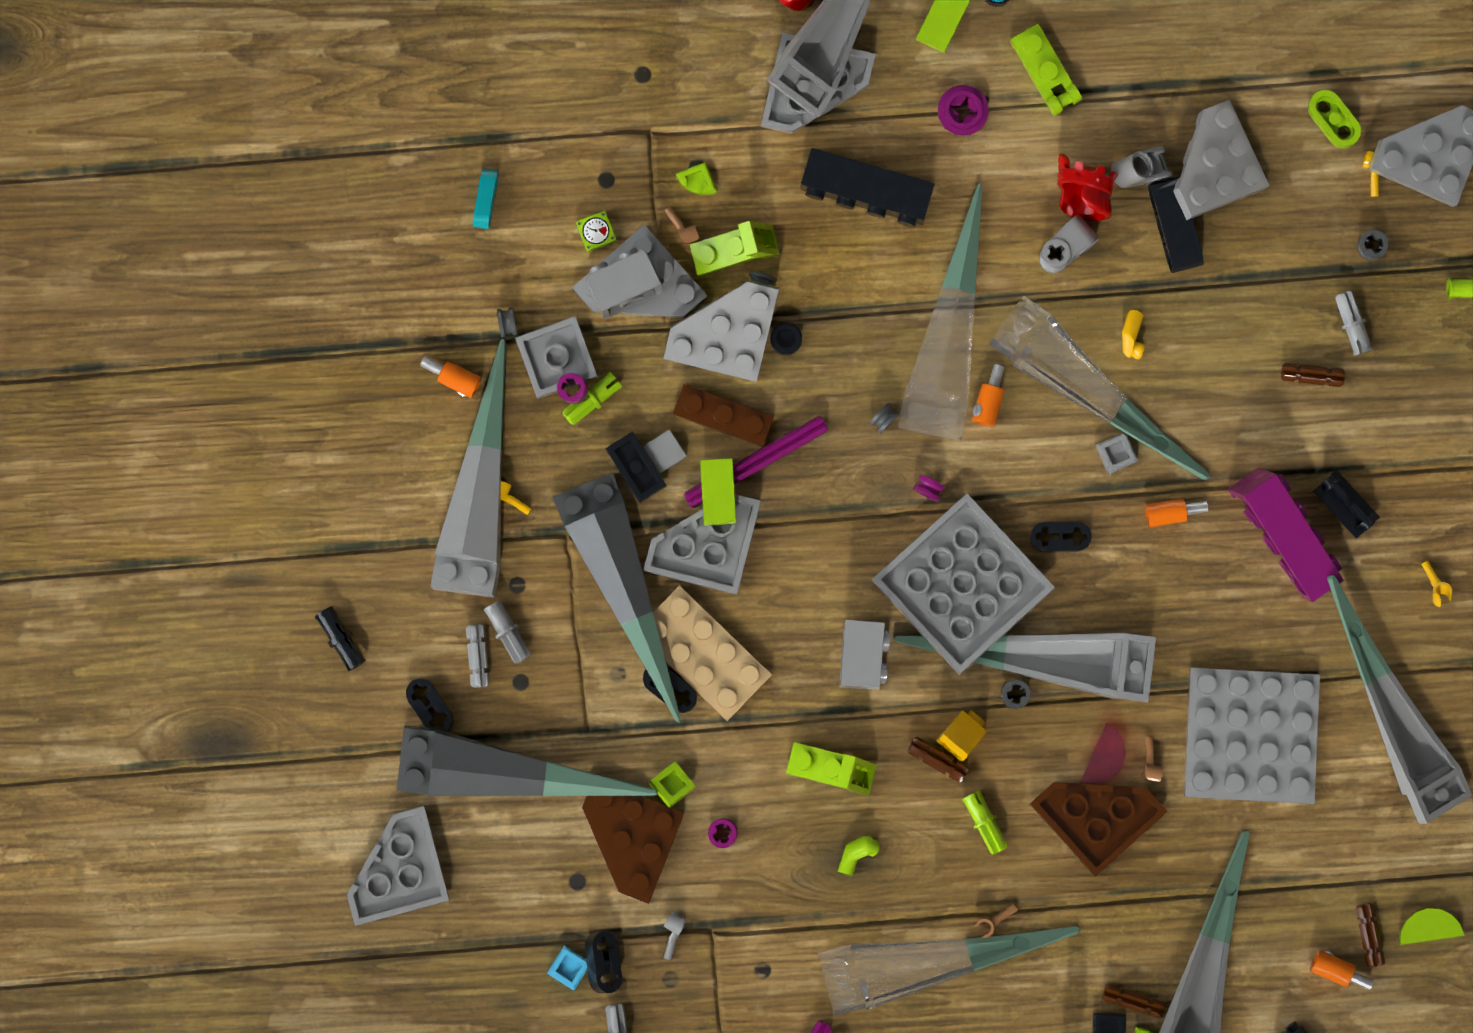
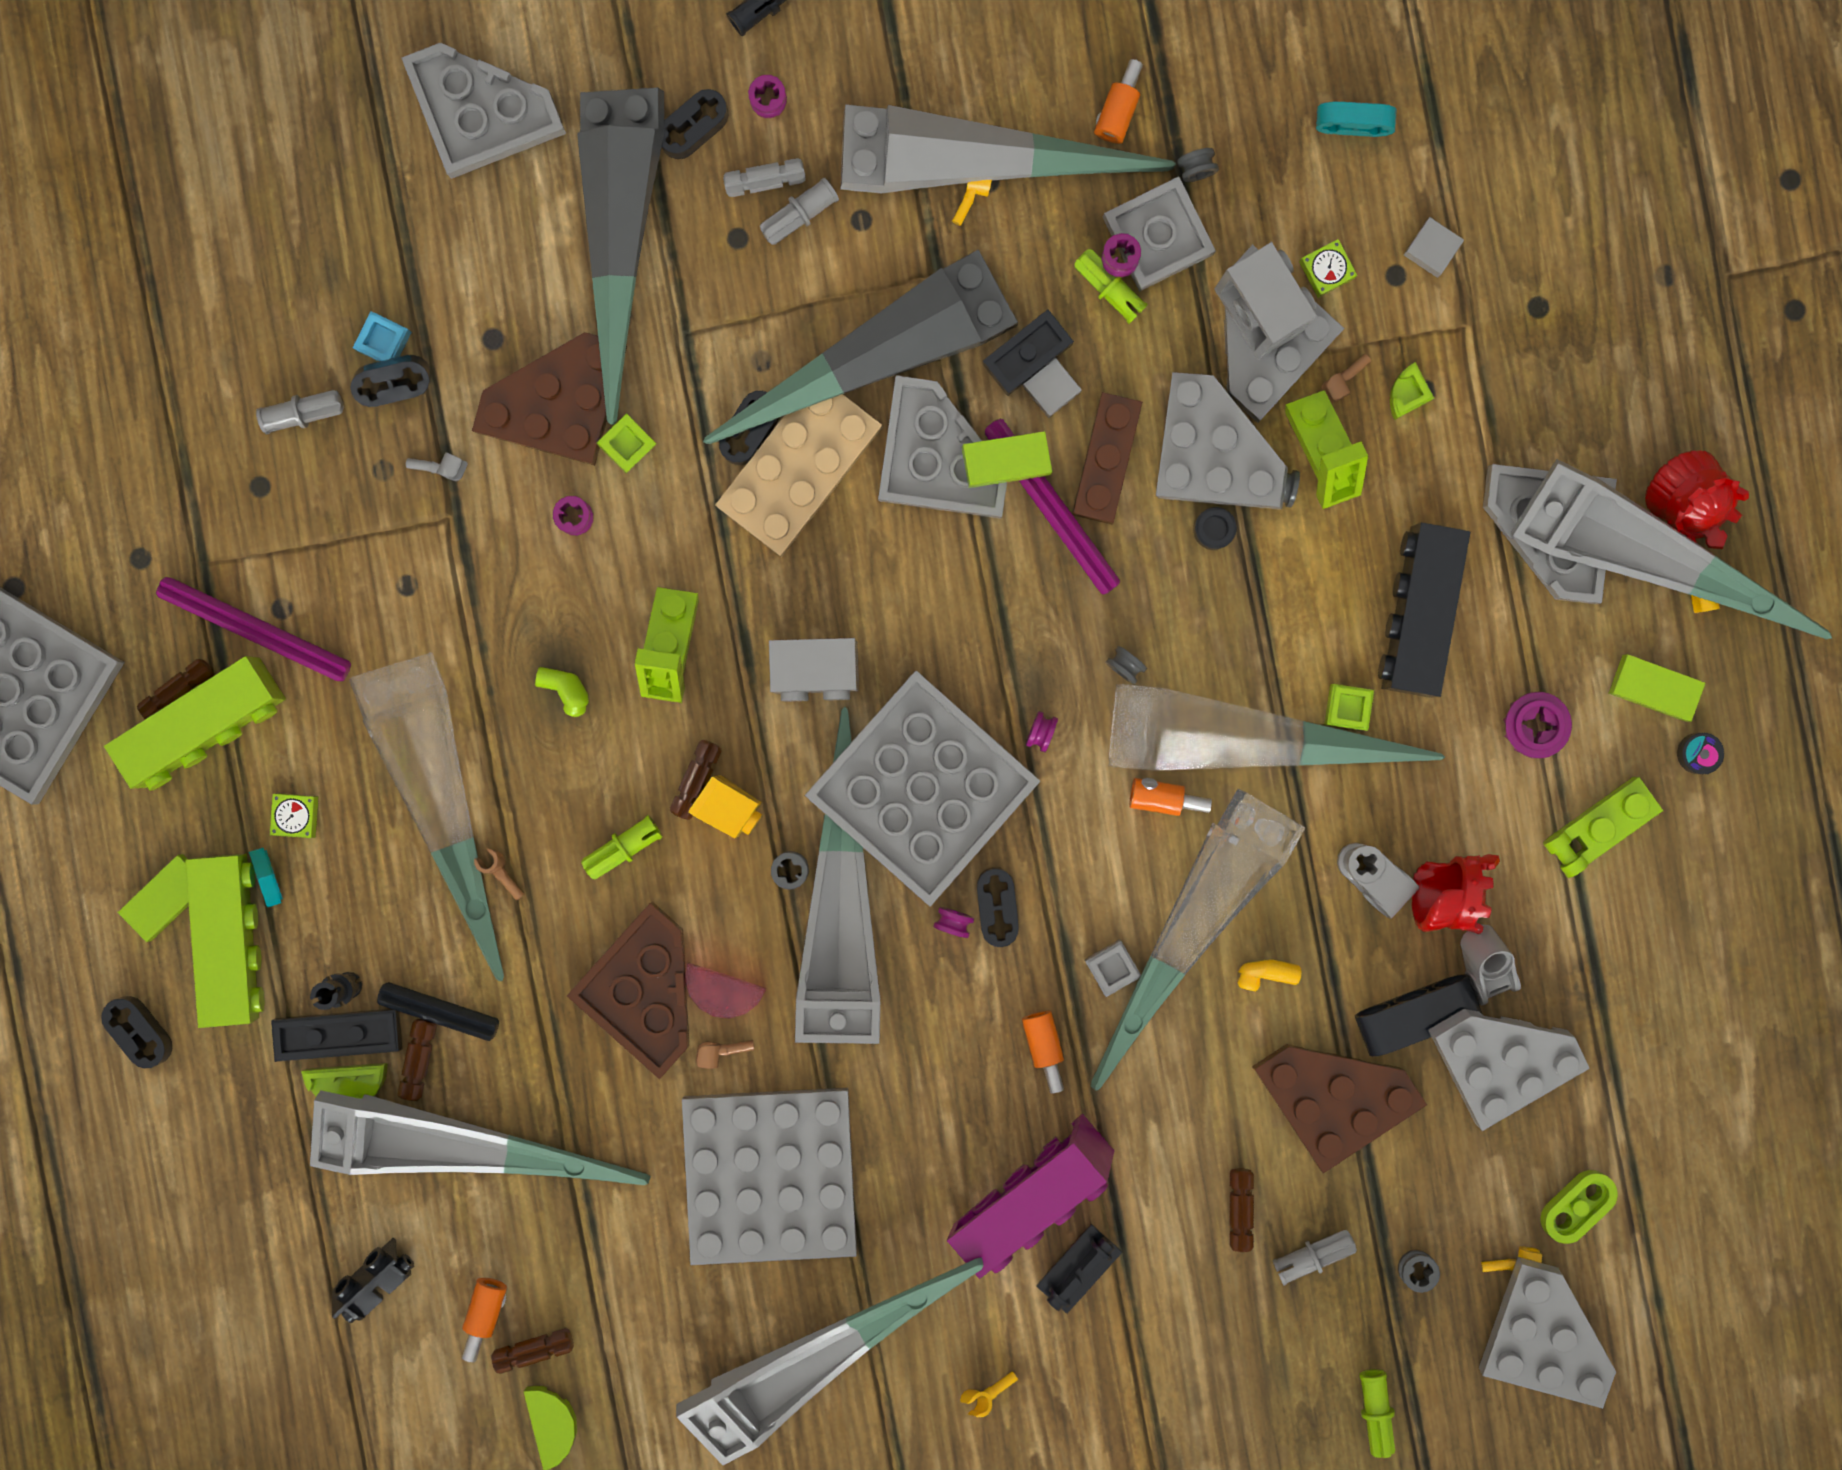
camera: 80 degrees right, 5 degrees up
none -> black axle [377,982,499,1041]
none -> magenta bush [748,75,787,118]
none -> magenta bush [933,907,975,938]
none -> reddish brown plate [1252,1044,1427,1174]
none -> lime tile [1324,684,1374,731]
none -> light grey tile [1404,217,1464,278]

